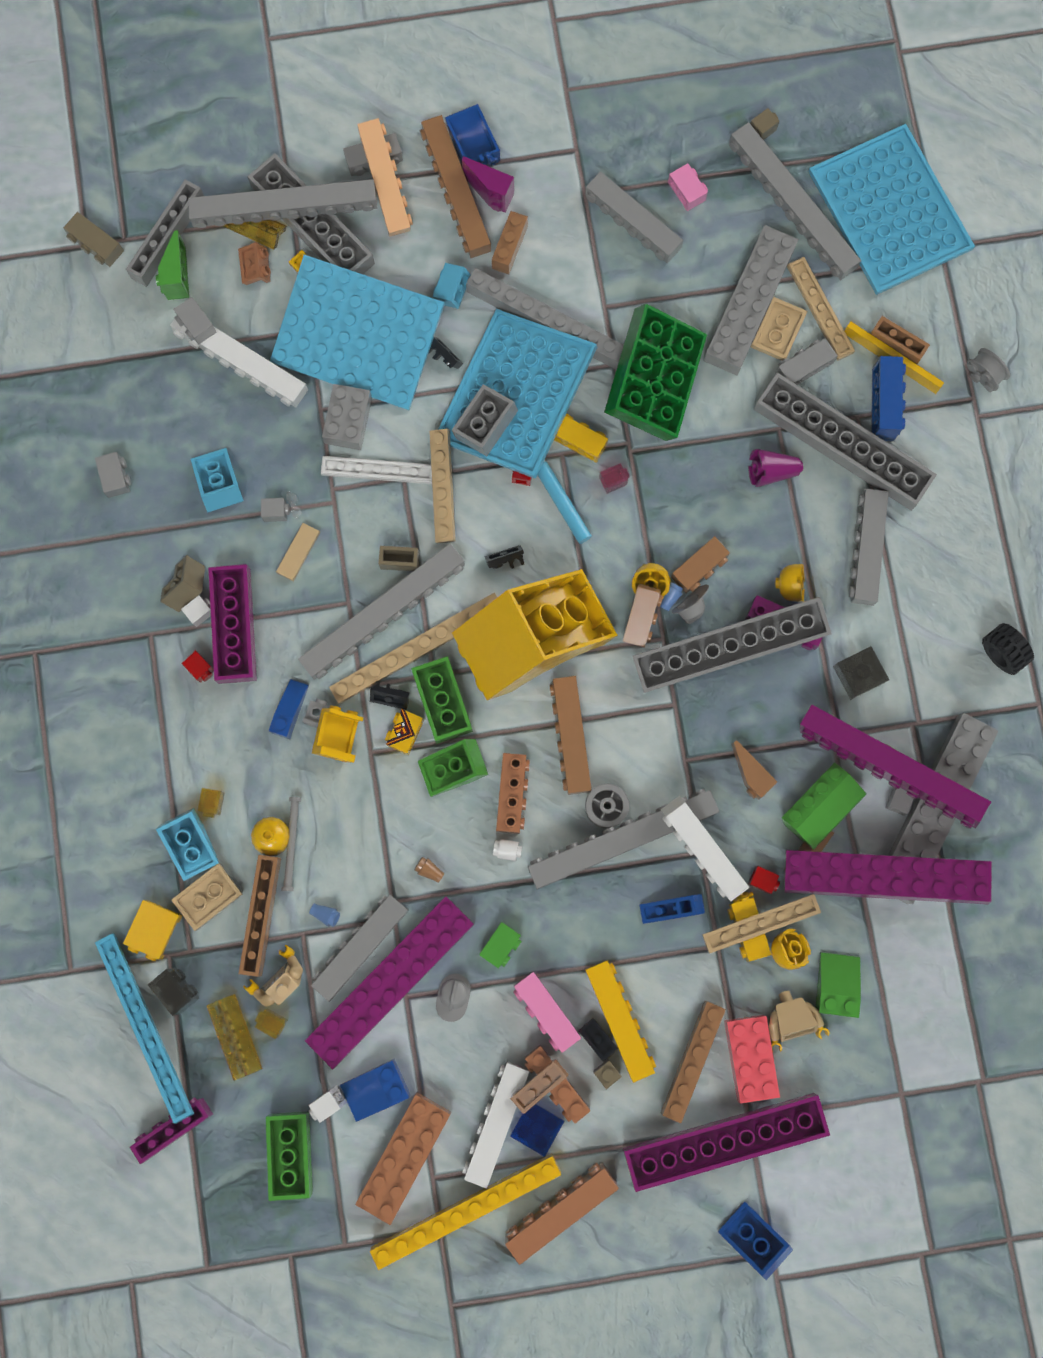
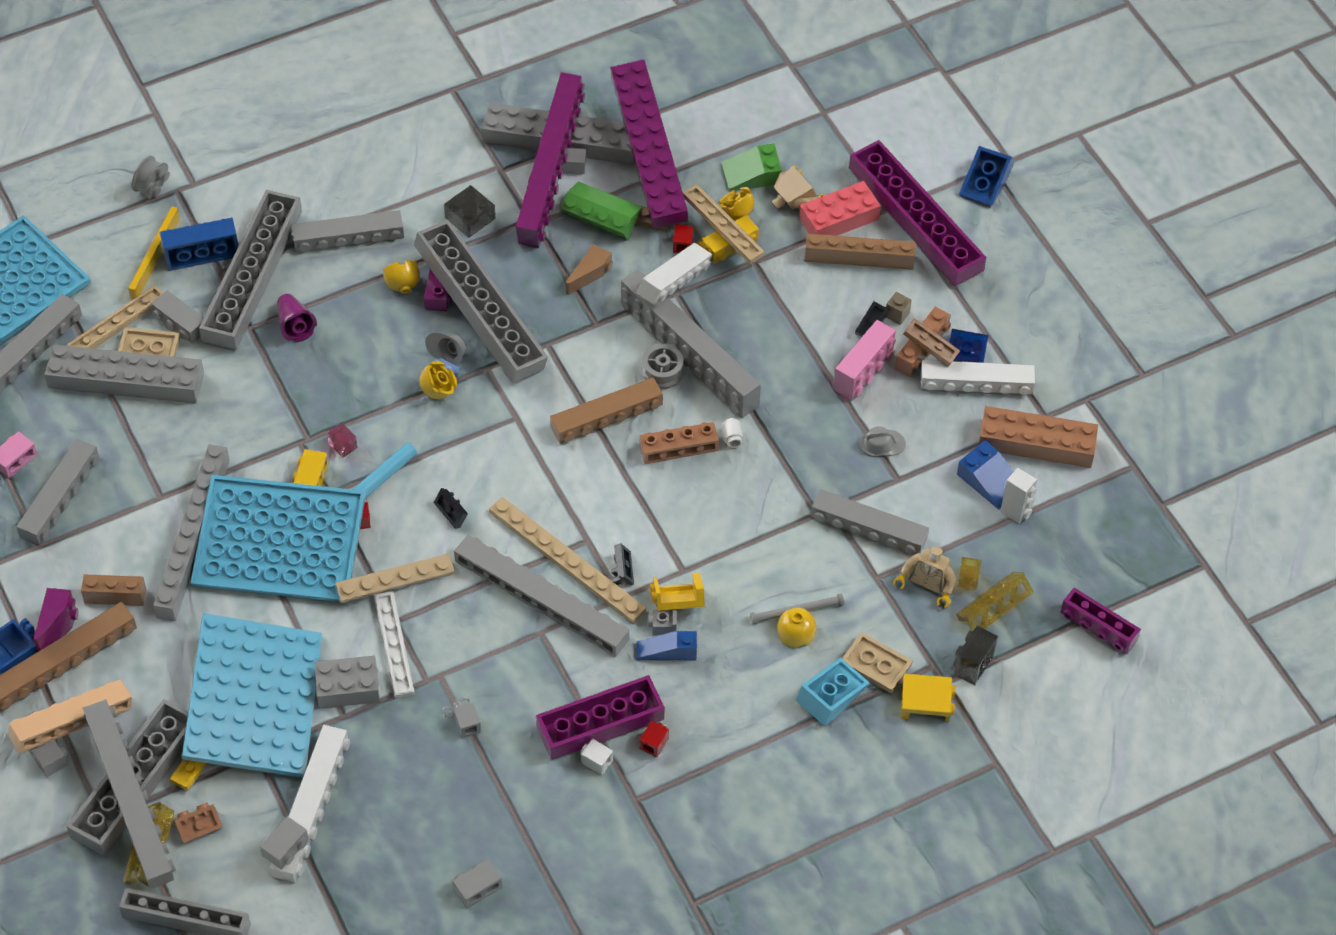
camera: 110 degrees left, 25 degrees down
medium azure plate [95,933,194,1124] -> none
bright green slope [156,230,189,300] -> none
dark tan panel [160,555,205,612] -> none
medium azure slope [190,448,244,513] -> none
clear yellow brick [198,788,225,818] -> none
medium nougat brick [239,855,281,977] -> none
bright green brick [266,1111,313,1201] -> none
tan tile [276,523,320,582] -> none
magenta brick [305,896,474,1070] -> none
medium blue cone [309,903,340,927] -> none
yellow brick [370,1153,561,1270] -> none
dark tan brick [378,546,420,571] -> none
yellow brick [385,709,424,755] -> none
bright green brick [411,656,473,744] -> none
medium nougat cone [414,857,444,883] -> none
bright green slope [418,739,489,797] -> none
black plate [429,336,463,369] -> none
medium azure brick [432,263,471,309] -> none
light grey brick [452,384,518,457] -> none
yellow brick [452,569,618,700] -> none
bright green brick [479,922,522,969] -> none
nougat brick [505,1163,619,1265] -> none
yellow brick [585,960,656,1083] -> none
green brick [604,304,707,441] -> none
medium nougat brick [623,584,663,648] -> none
blue slope [639,894,705,924] -> none
medium nougat brick [671,536,730,594] -> none
medium nougat brick [871,316,930,364] -> none
black tyre [982,623,1034,675] -> none

